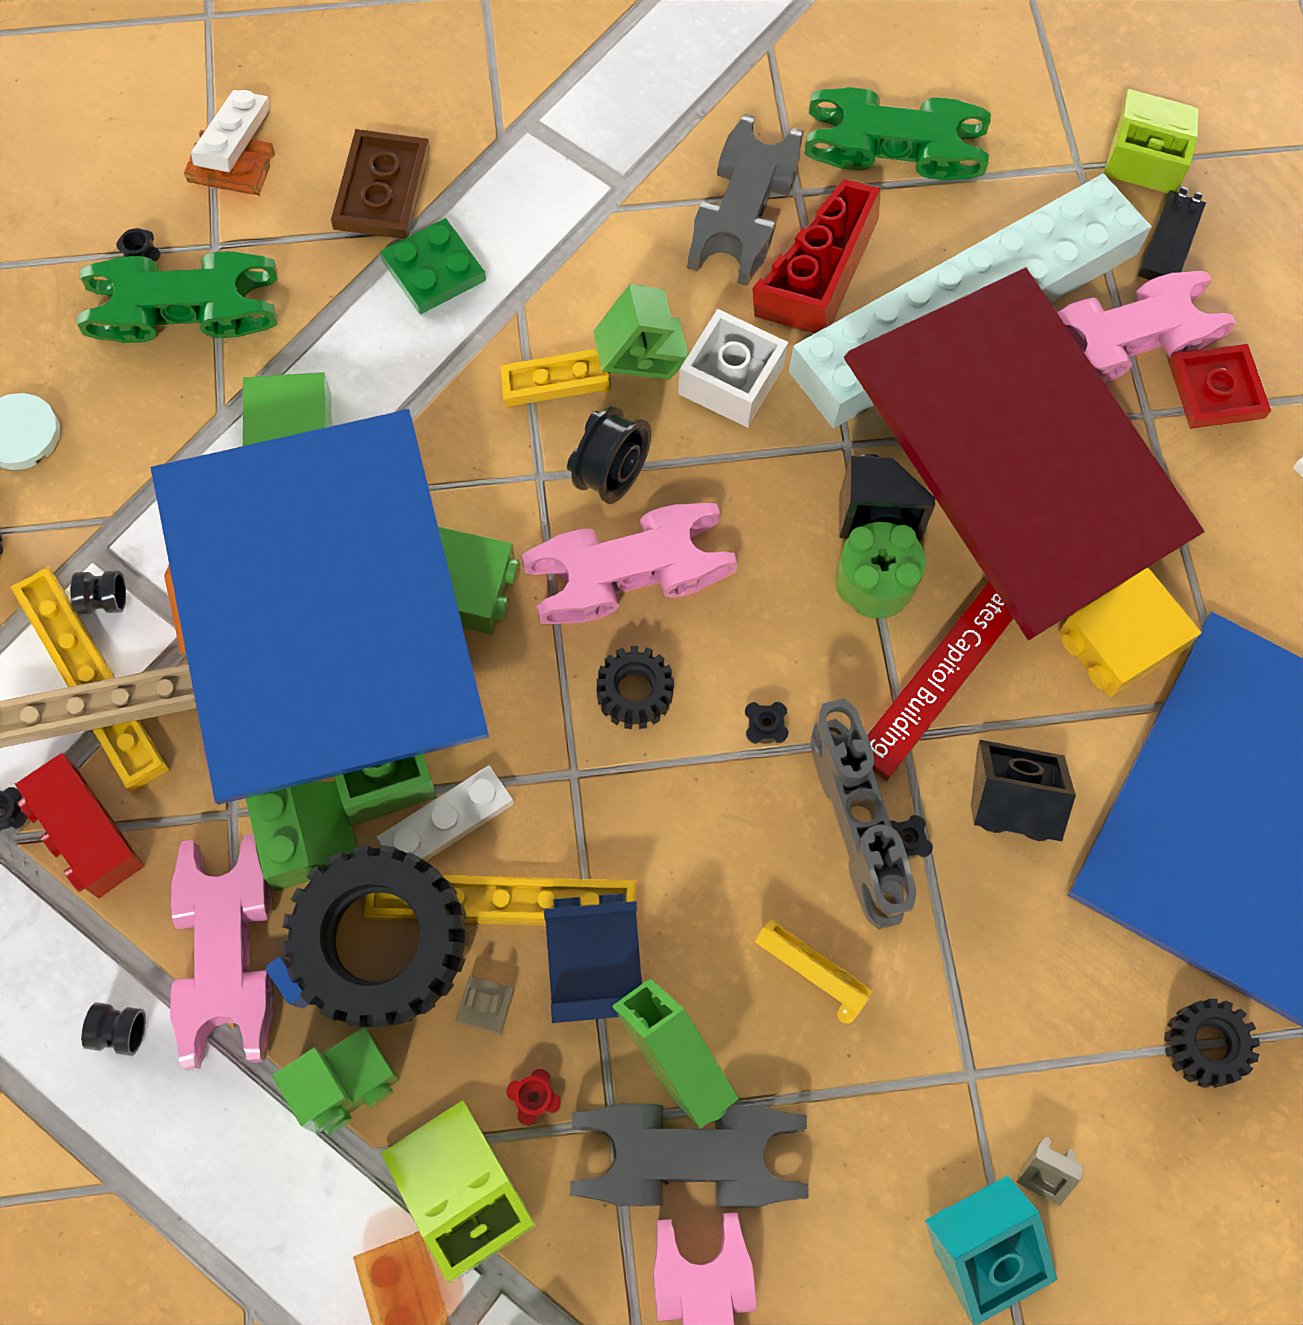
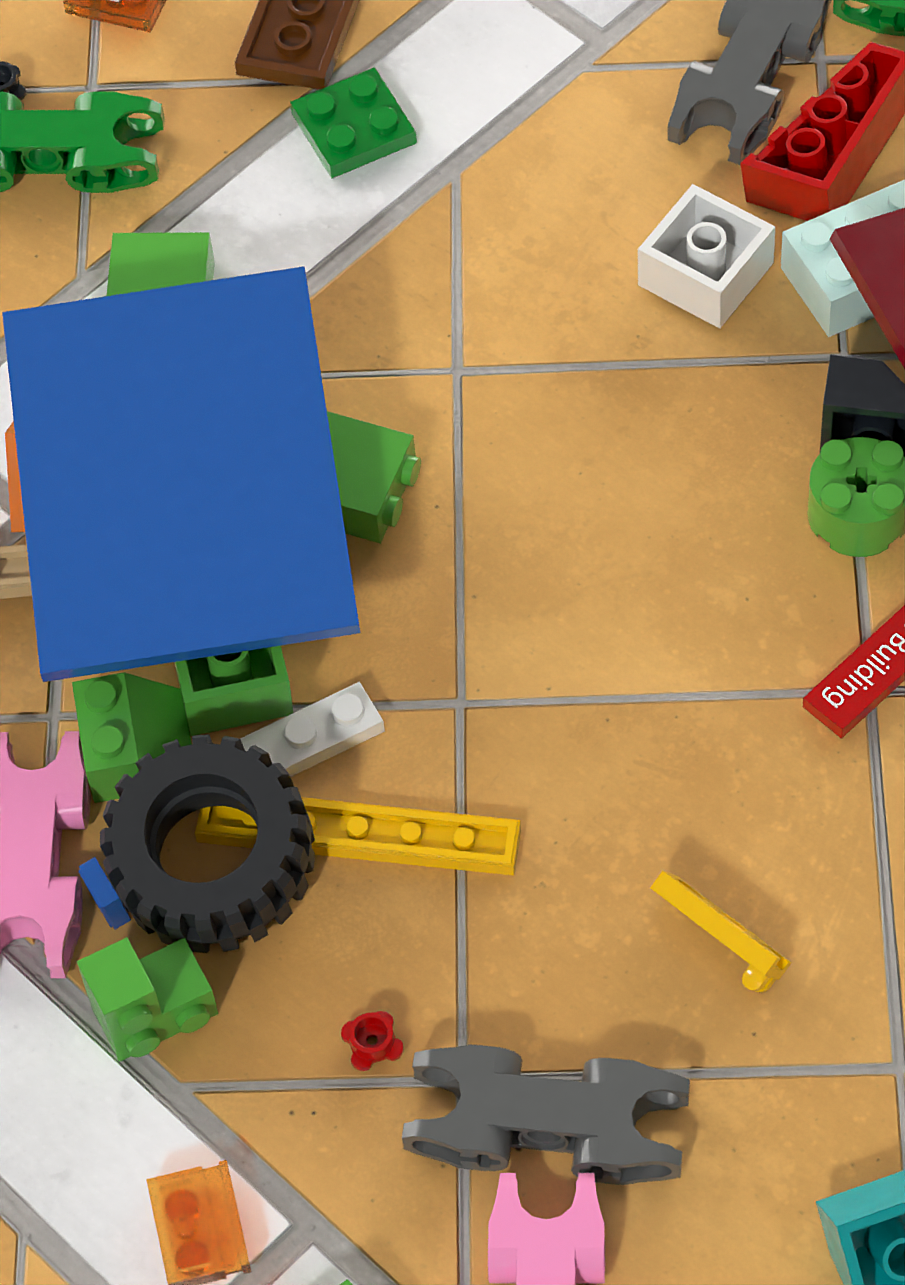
camera: 15 degrees right, 10 degrees down
lime slope [381,1100,537,1283] -> none
dark tan tile [456,976,514,1035] -> none
yellow hinge [500,348,612,407] -> none
bright pink piece [521,503,738,624] -> none
dark blue panel [544,893,642,1023] -> none
black wheel [567,406,652,504] -> none
bright green brick [593,284,688,380] -> none
black tyre [596,646,674,730] -> none
bright green brick [612,978,739,1129] -> none
black plate [745,702,789,744] -> none
dark grey piece [810,698,916,930] -> none
black plate [890,815,933,860] -> none

